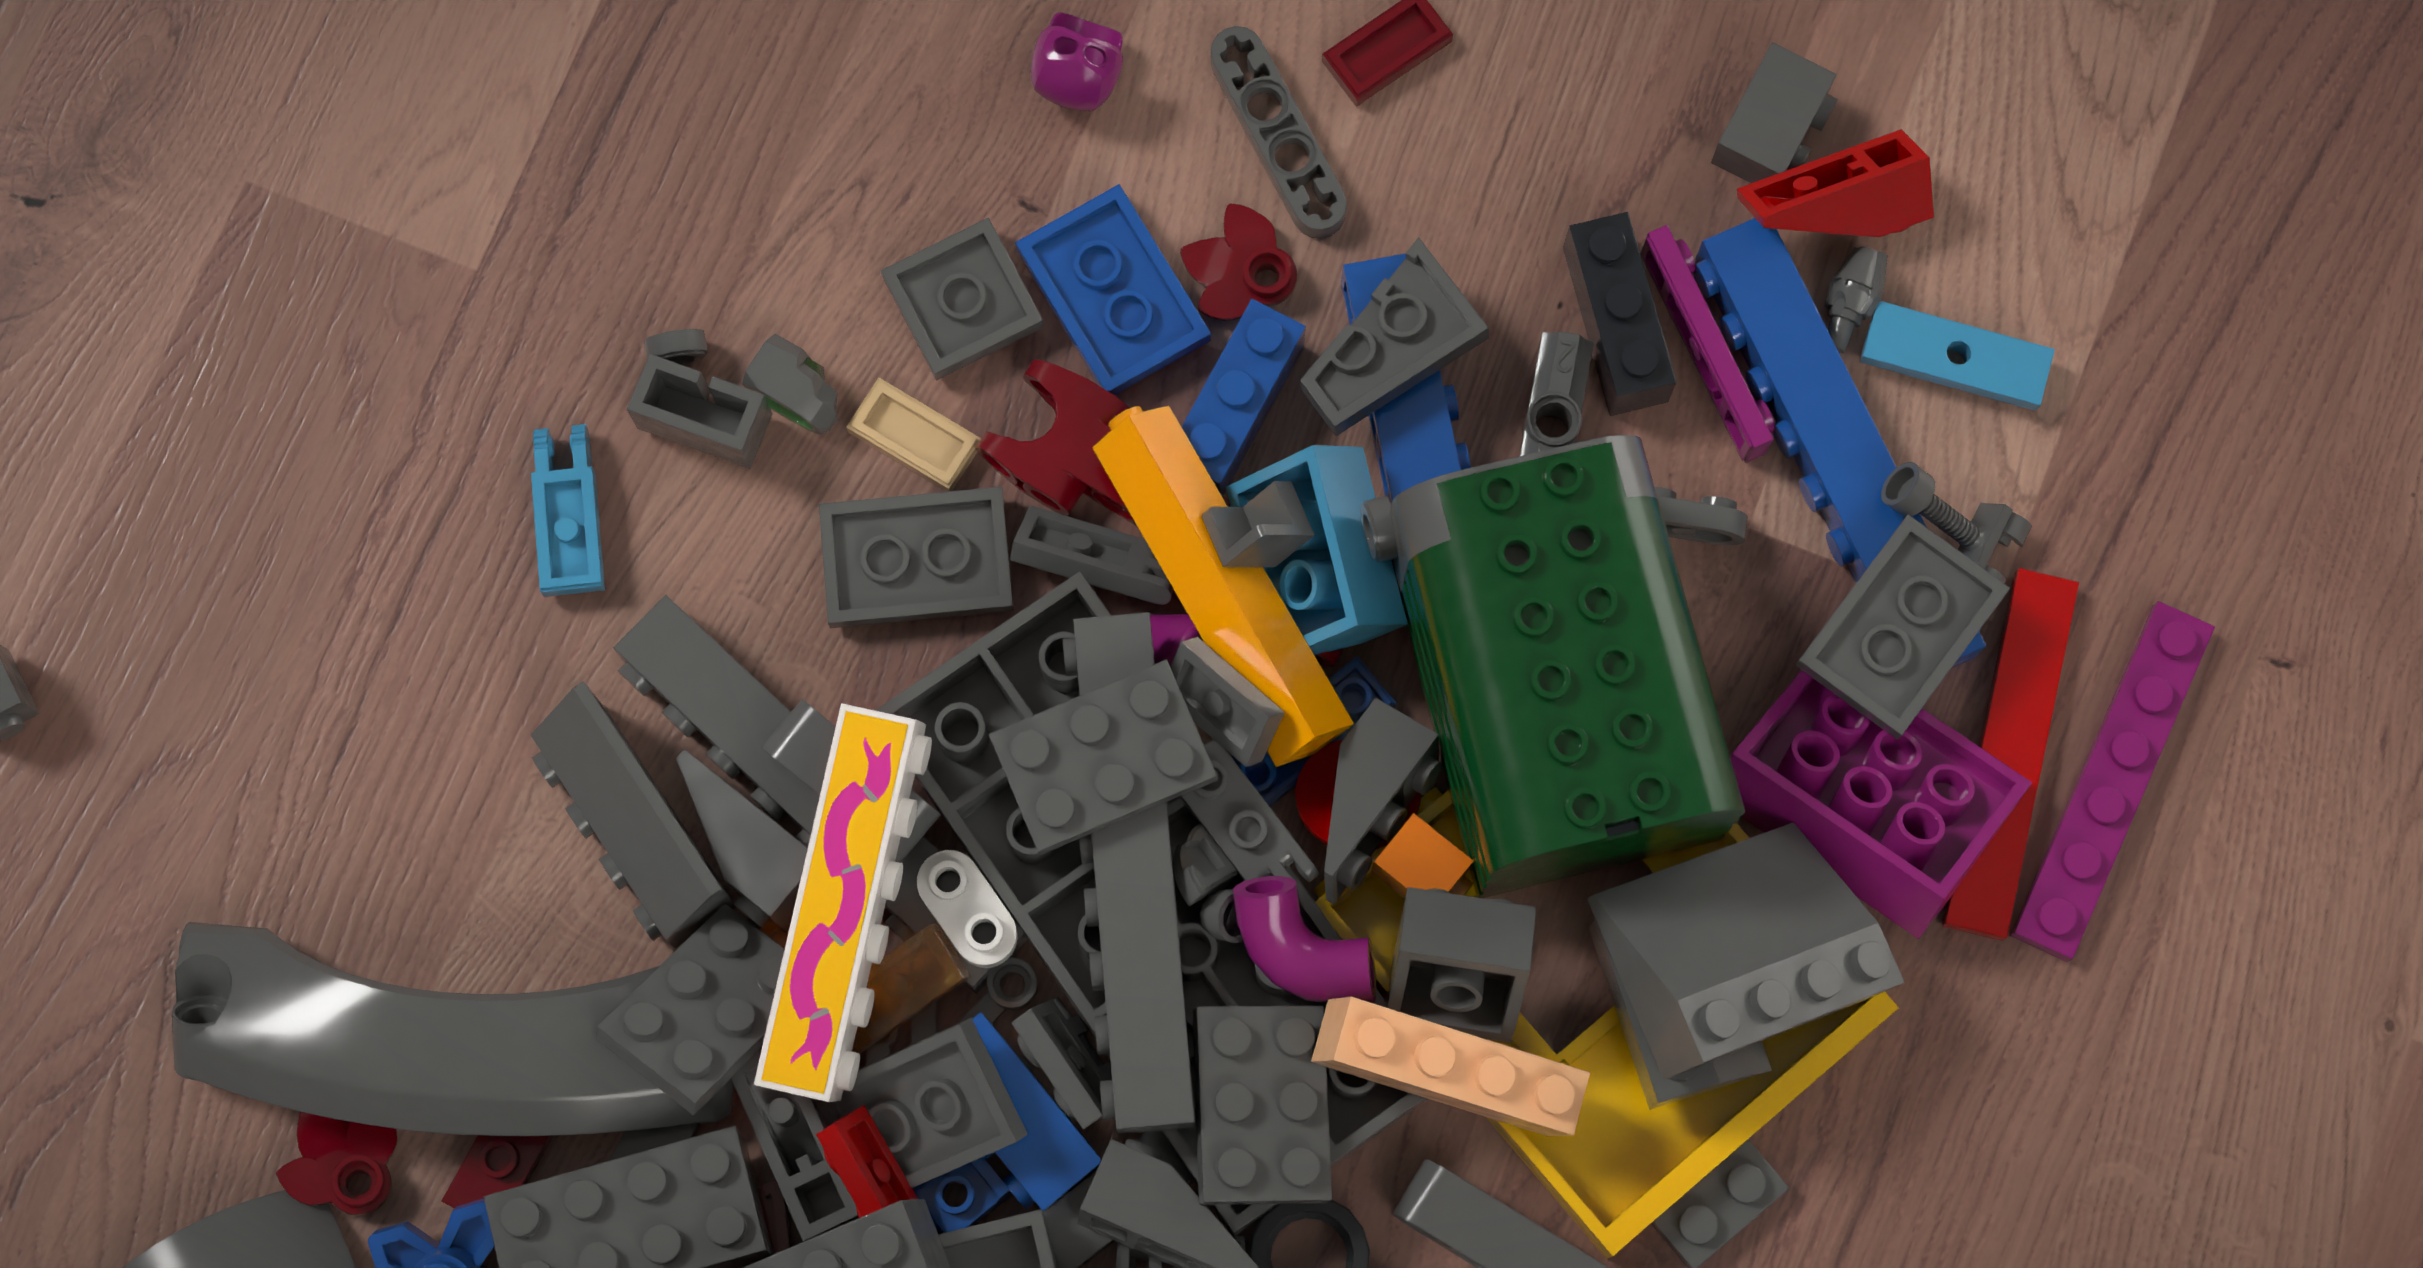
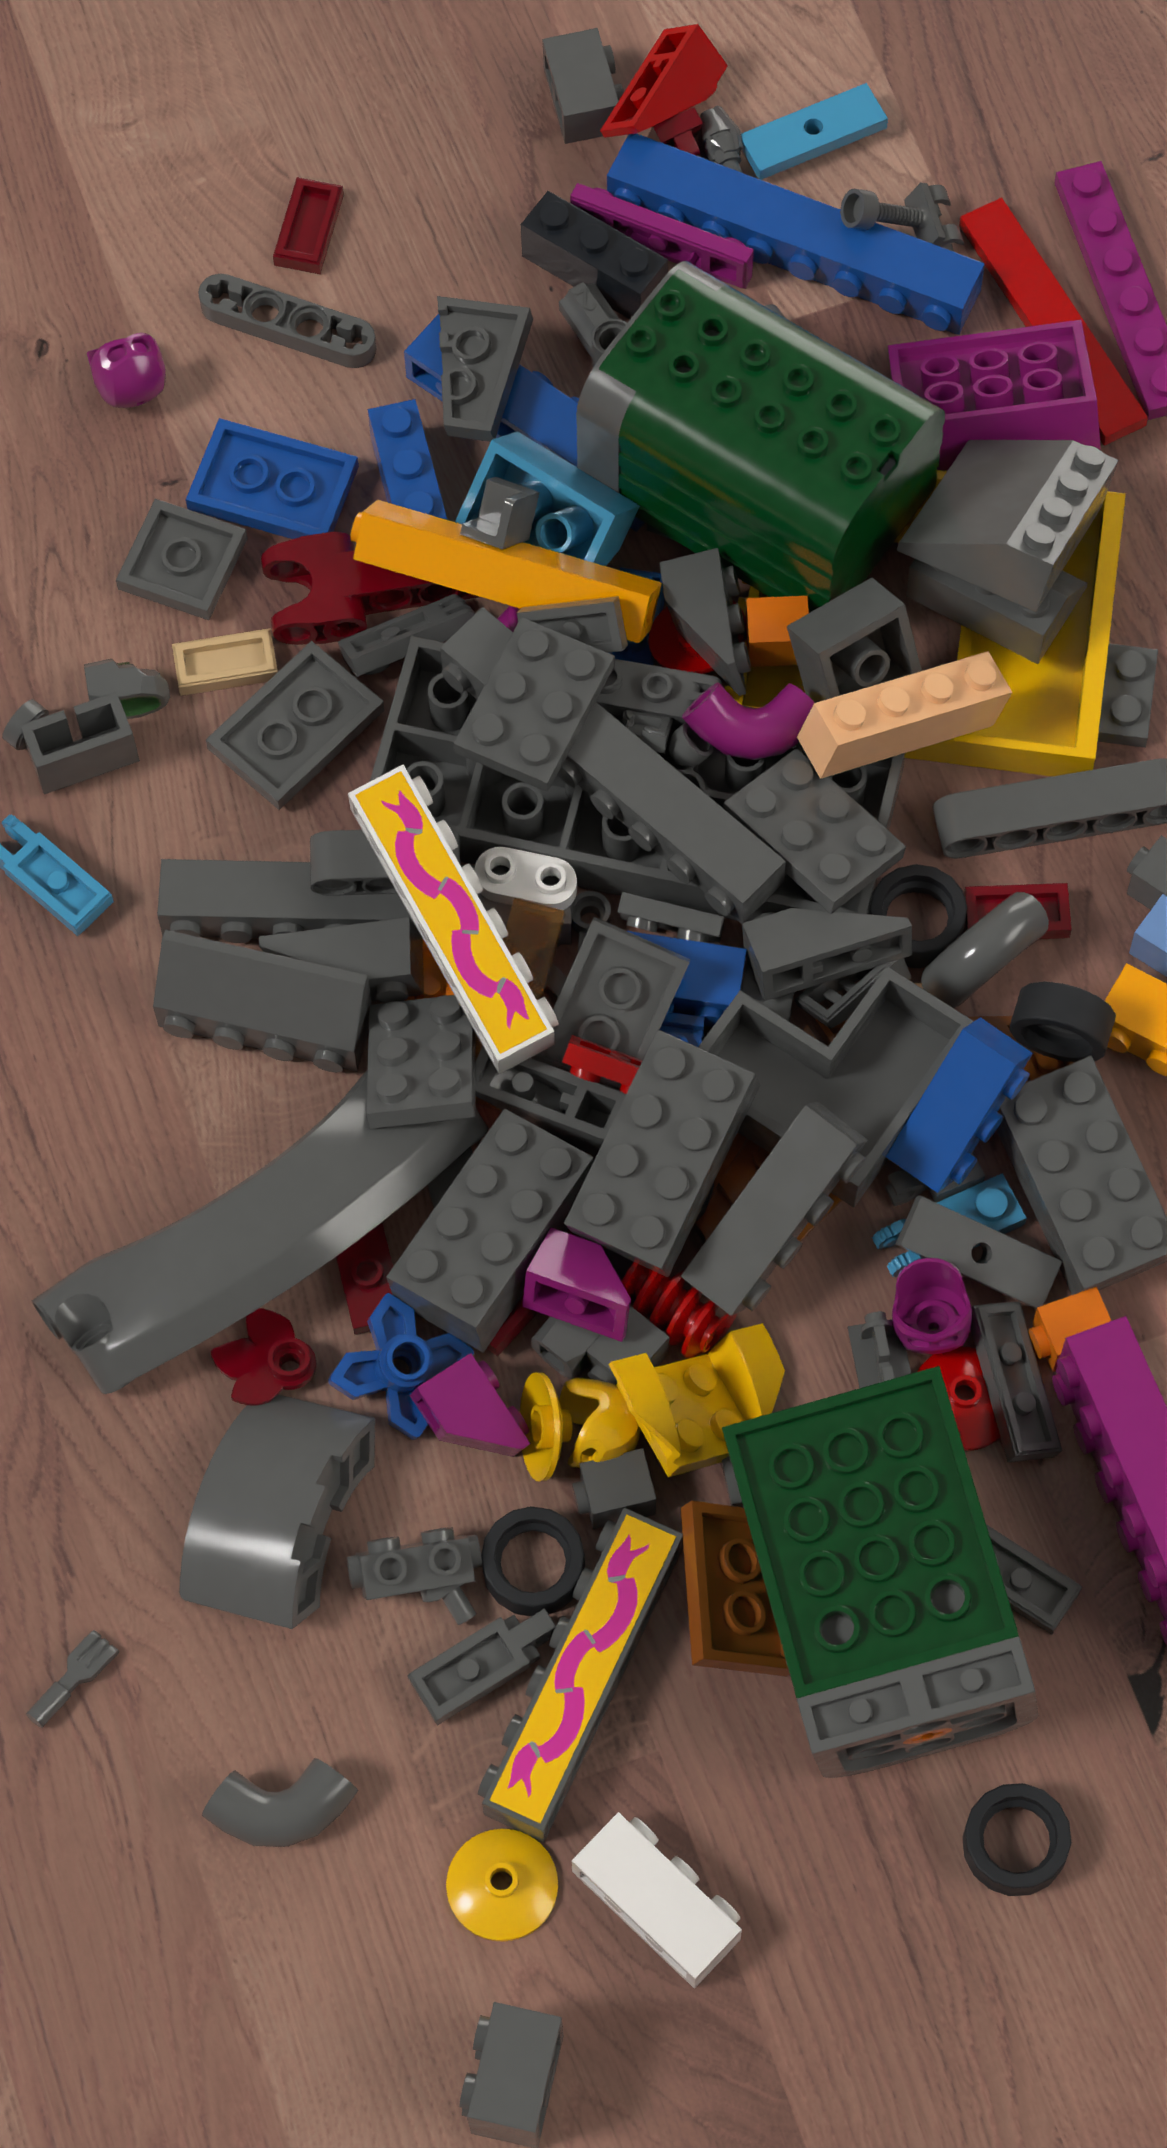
camera: 40 degrees left, 10 degrees down
dark red plate [1180,203,1297,321] -> none
dark grey tile [1361,496,1398,562] -> none
dark grey plate [1796,515,2010,740] -> none
none -> dark red tile [647,107,703,156]

